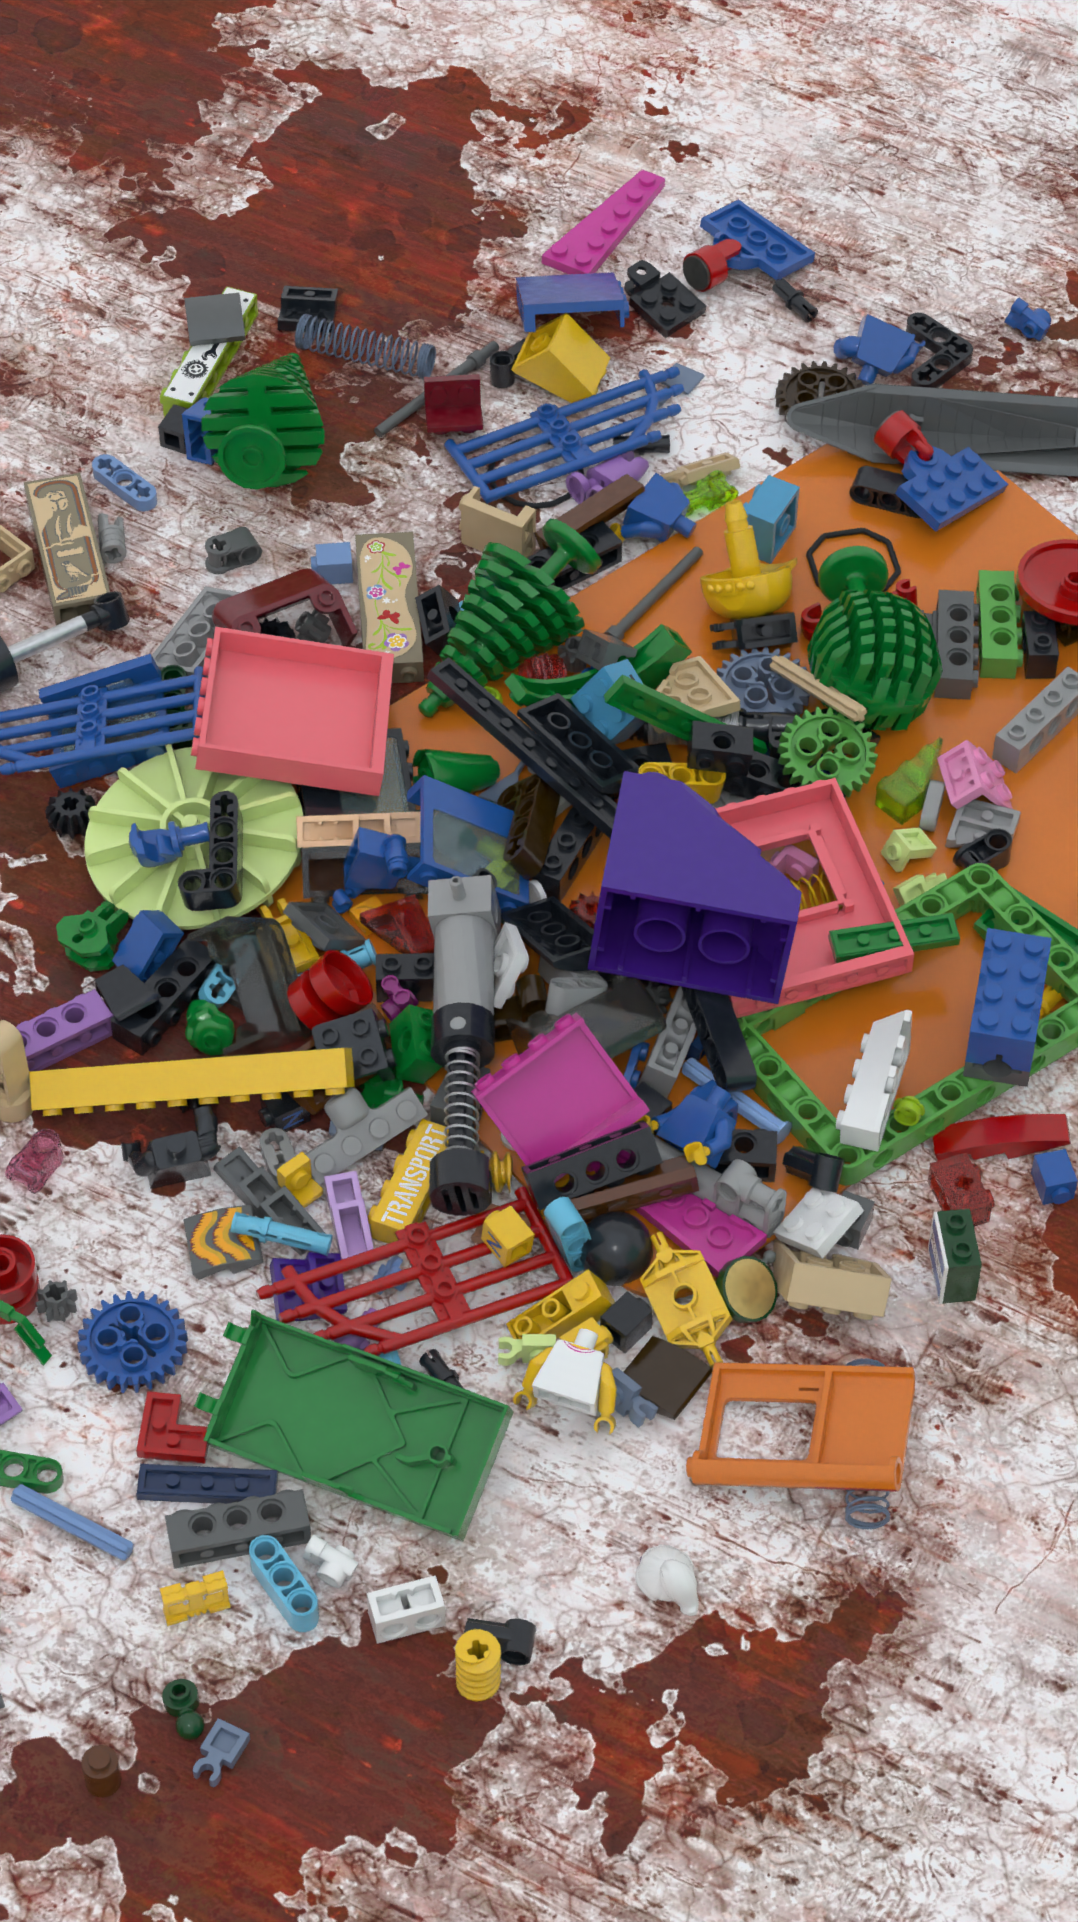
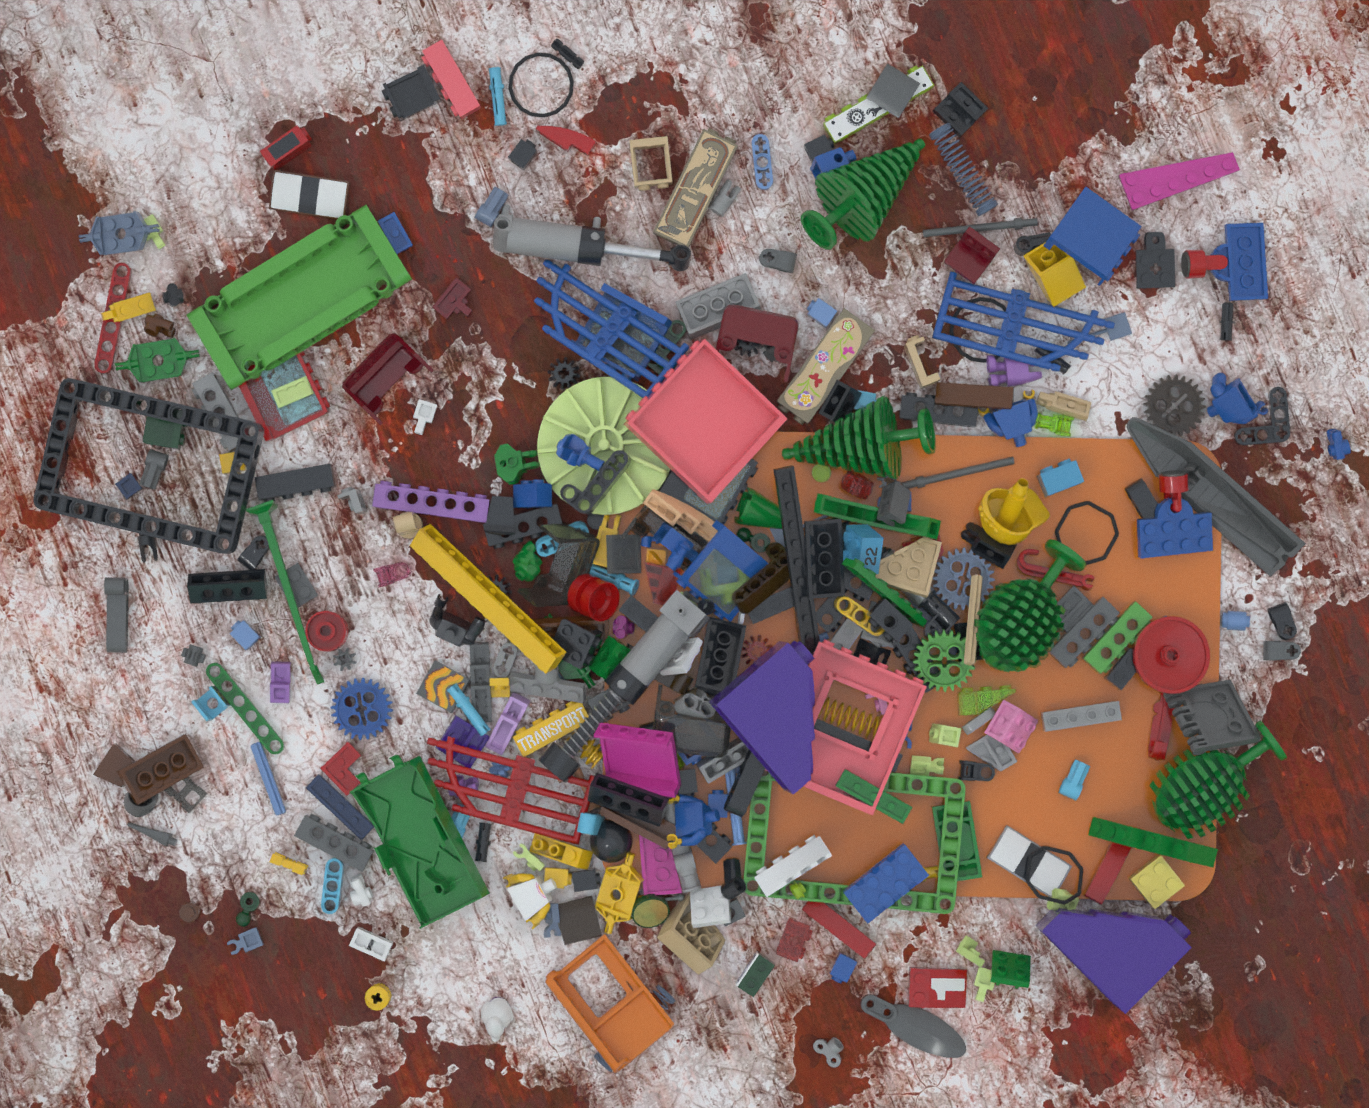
camera: 40 degrees right, 35 degrees up
black piece [464,1618,537,1666] -> none
yellow brick [481,1206,535,1267] -> none

